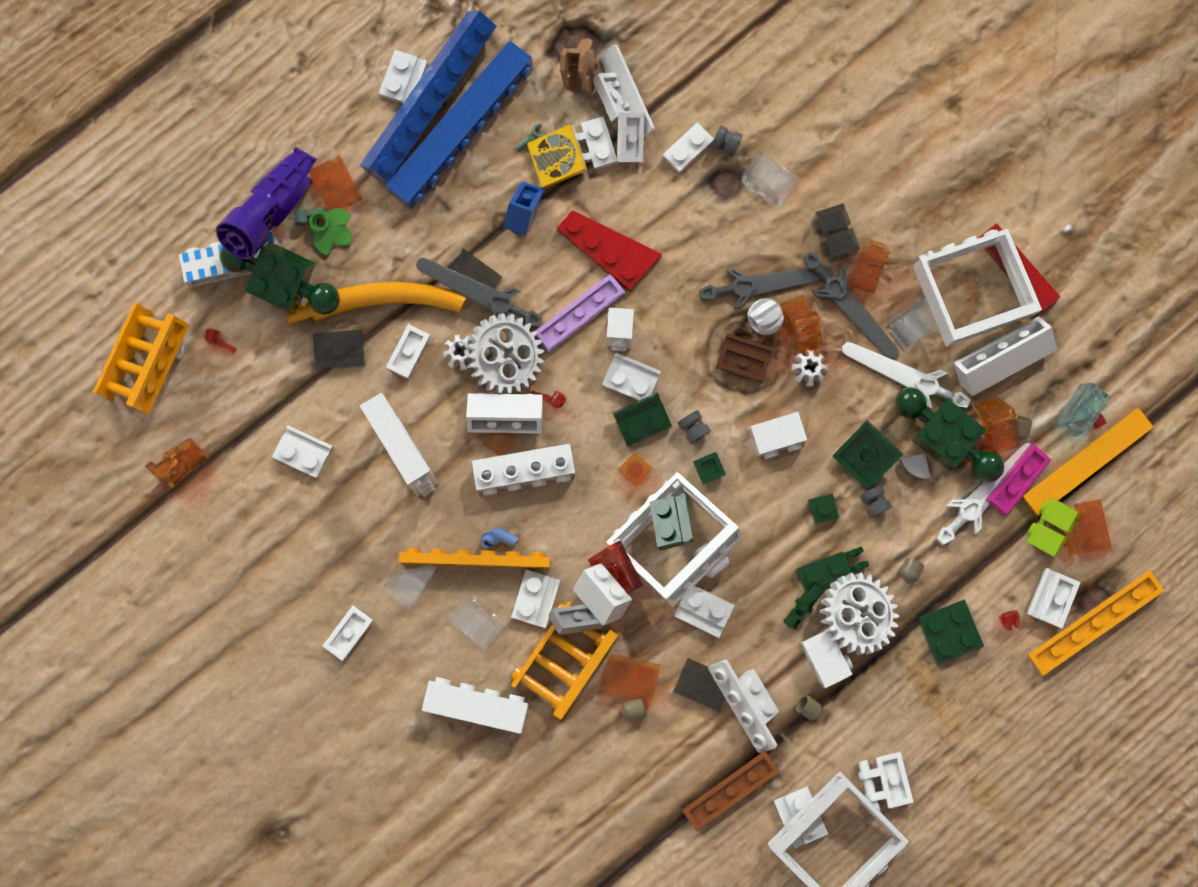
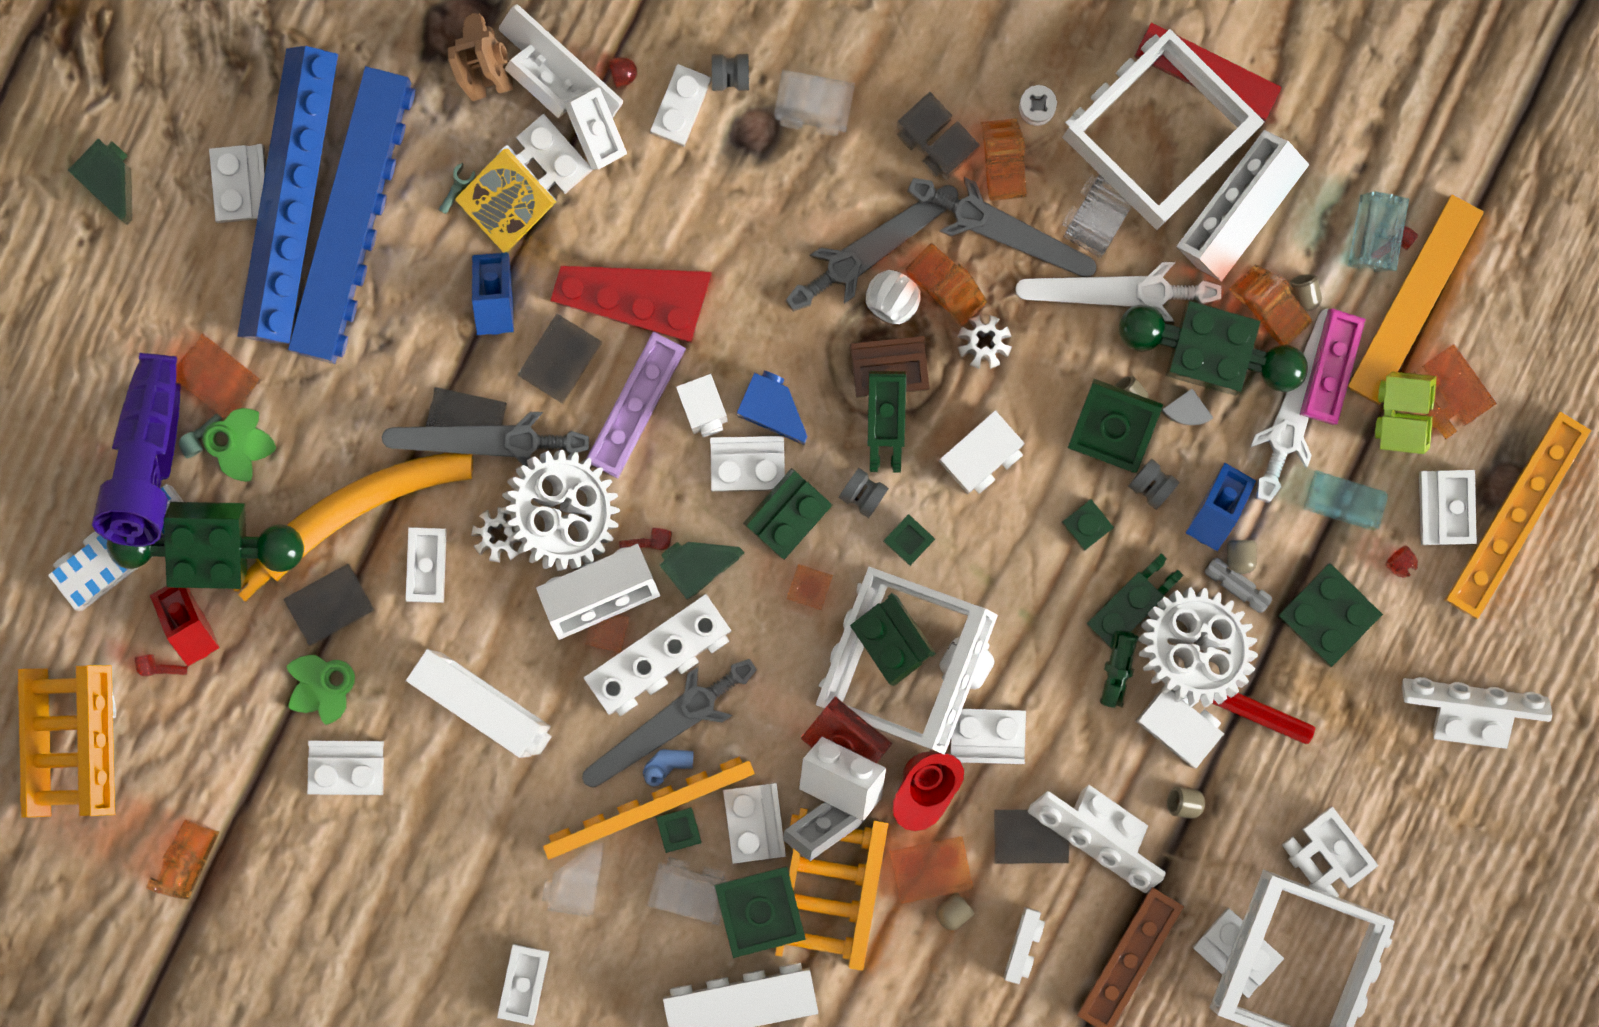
camera: 25 degrees left, 5 degrees up
none -> clear green slope [68,138,132,225]
none -> red slope [150,586,220,667]
none -> bright green plate [287,655,355,725]
none -> clear smoke plate [517,313,602,404]
none -> dark grey sword [582,659,757,788]
none -> clear red hinge [609,57,637,88]
none -> dark green plate [656,807,702,853]
none -> clear green slope [659,542,745,601]
none -> dark green plate [714,866,806,958]
none -> blue slope [737,370,807,445]
none -> dark green hinge [867,371,906,473]
none -> red piece [893,750,964,831]
none -> white plate [1003,907,1045,984]
none -> white wheel [1019,85,1057,126]
none -> blue slope [1186,463,1256,551]
none -> light grey axle [1205,558,1272,613]
none -> red axle [1212,693,1315,744]
none -> clear light blue hinge [1303,470,1388,531]
none -> white bracket [1402,677,1552,749]

